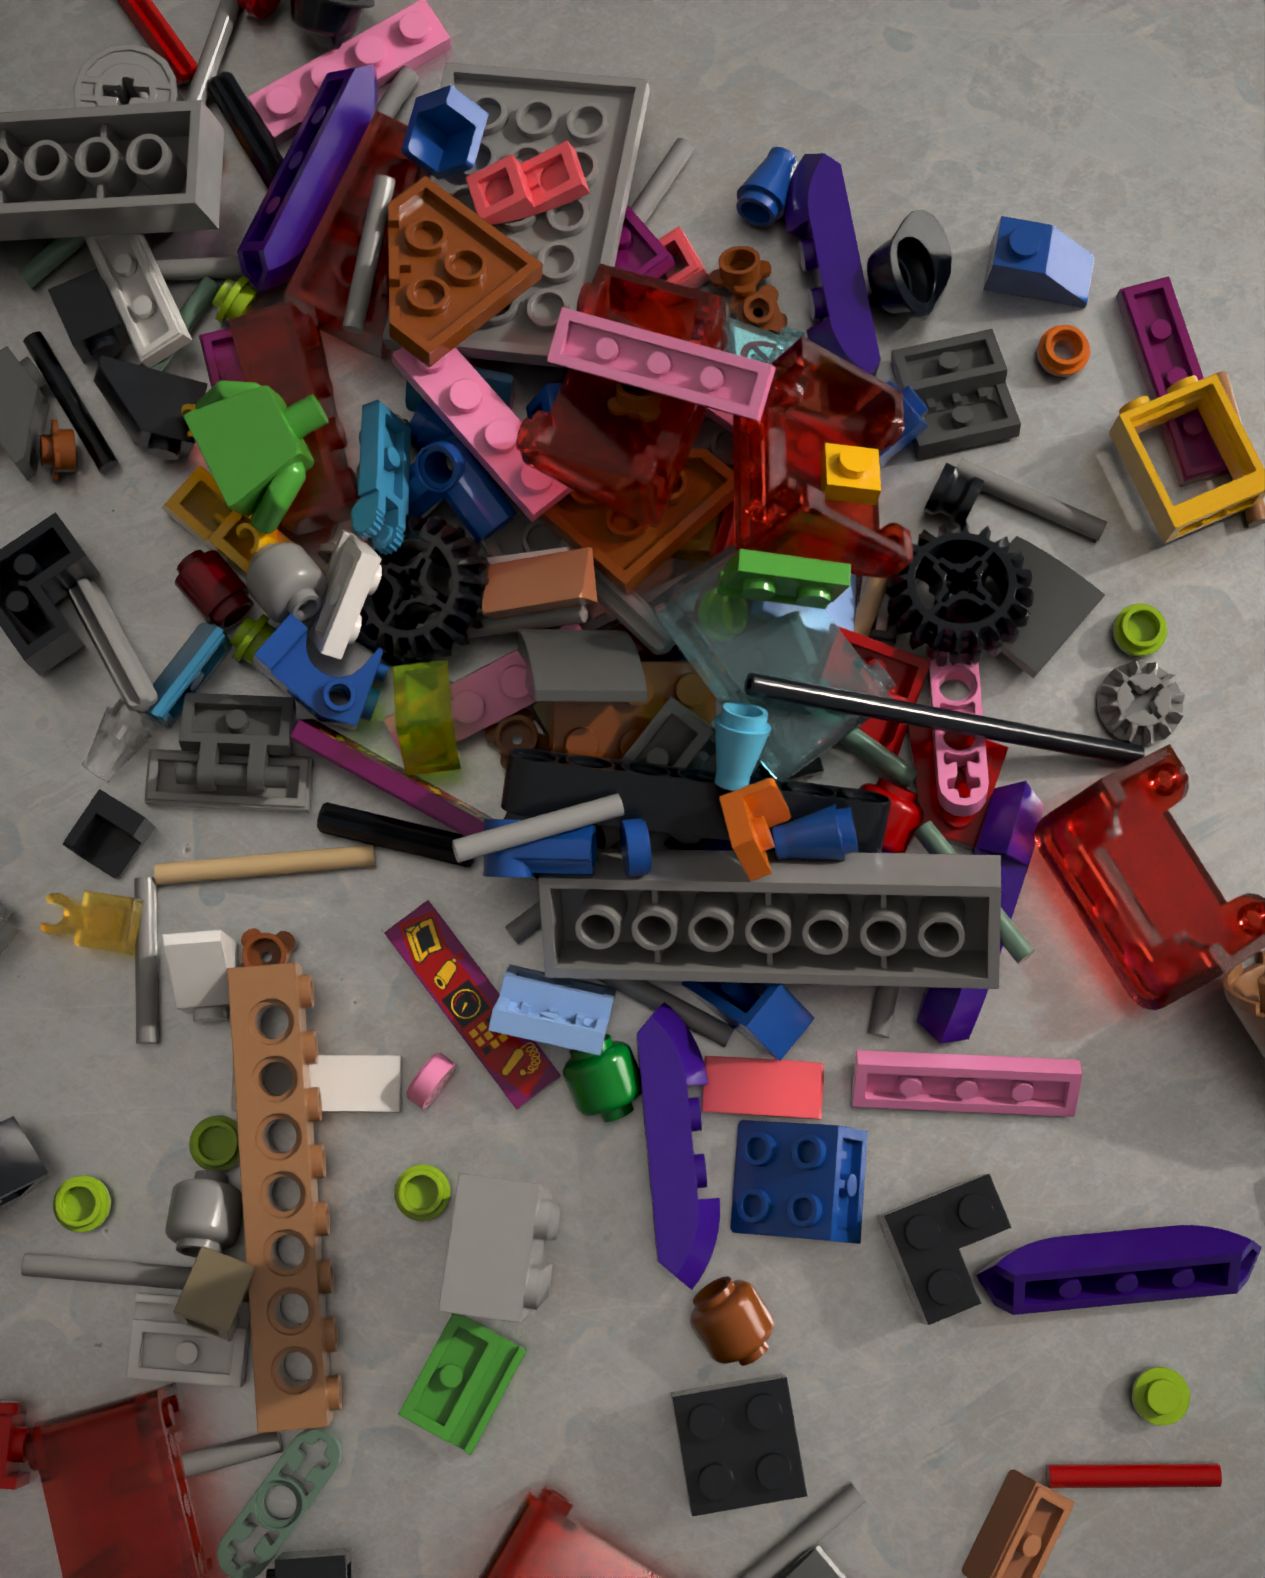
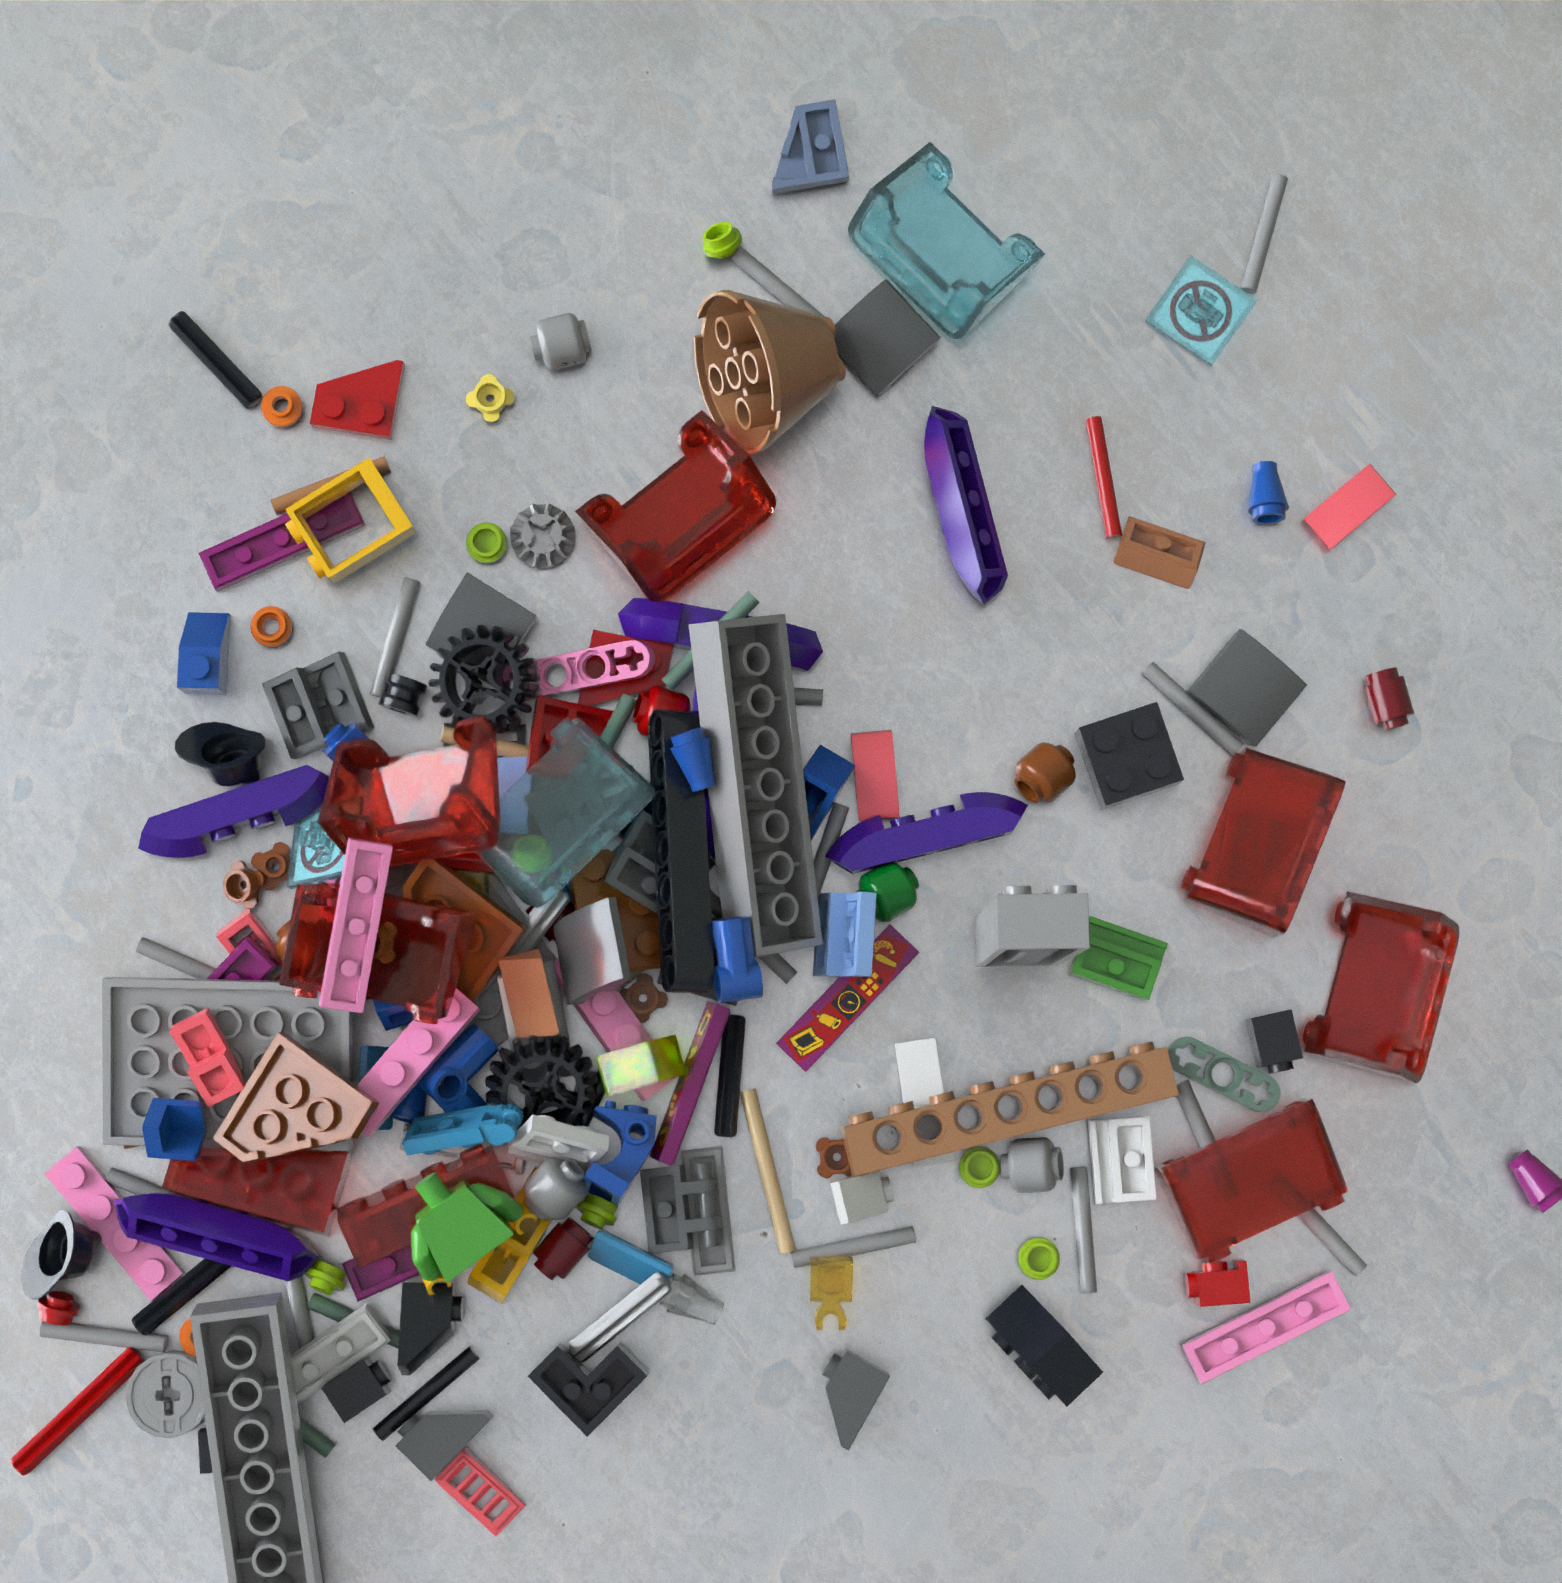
camera: 95 degrees left, 5 degrees up
dark orange plate [40,420,76,481] -> none
black panel [63,789,155,880] -> none
dark tan panel [173,1246,254,1342] -> none
light grey bar [342,175,395,334] -> none
lime plate [394,1164,451,1221] -> none
bright pink tile [406,1053,457,1110] -> none
light grey bar [452,793,624,863] -> none
blue tile [620,818,652,877] -> none
medium azure cone [715,702,771,791] -> none
bright green plate [717,549,851,609] -> none
orange bracket [719,778,791,882] -> none
blue bracket [730,1120,868,1244] -> none
blue cone [736,147,798,227] -> none
black piece [744,673,1145,767] -> none
yellow plate [820,443,881,505] -> none
bright pink plate [851,1050,1083,1117] -> none
black brick [876,1173,1012,1325] -> none
lime plate [1132,1367,1190,1426] -> none

